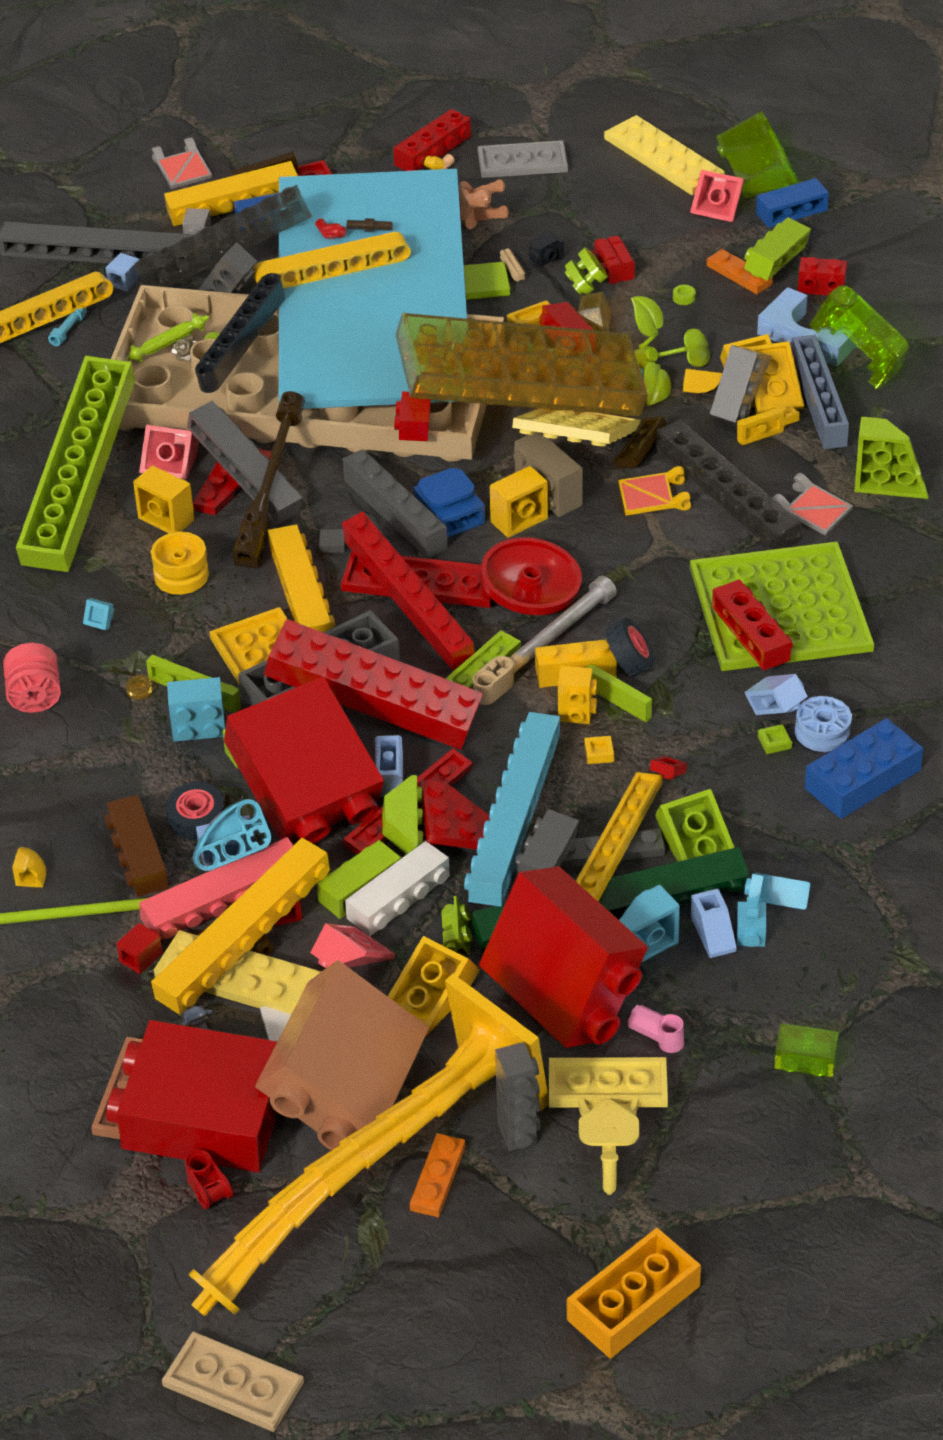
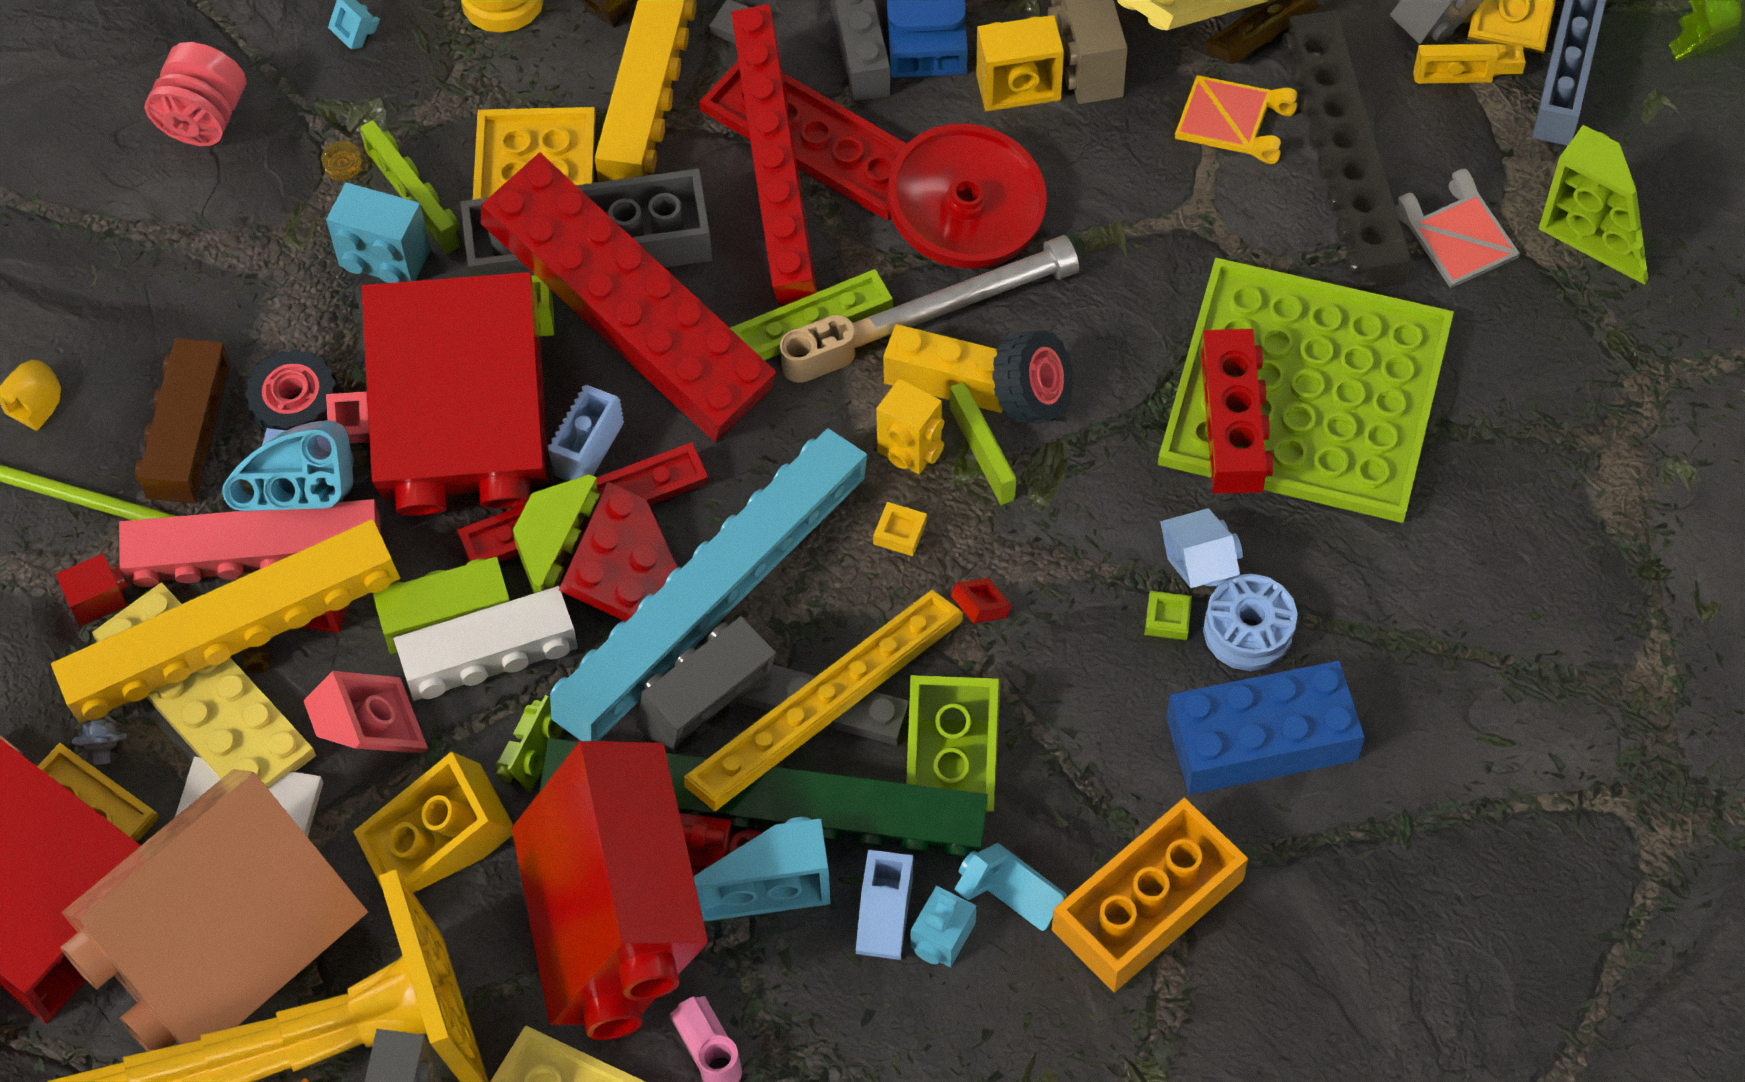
camera: 25 degrees right, 15 degrees up
none -> coral brick [326,392,370,444]
none -> light orange brick [1052,797,1248,993]

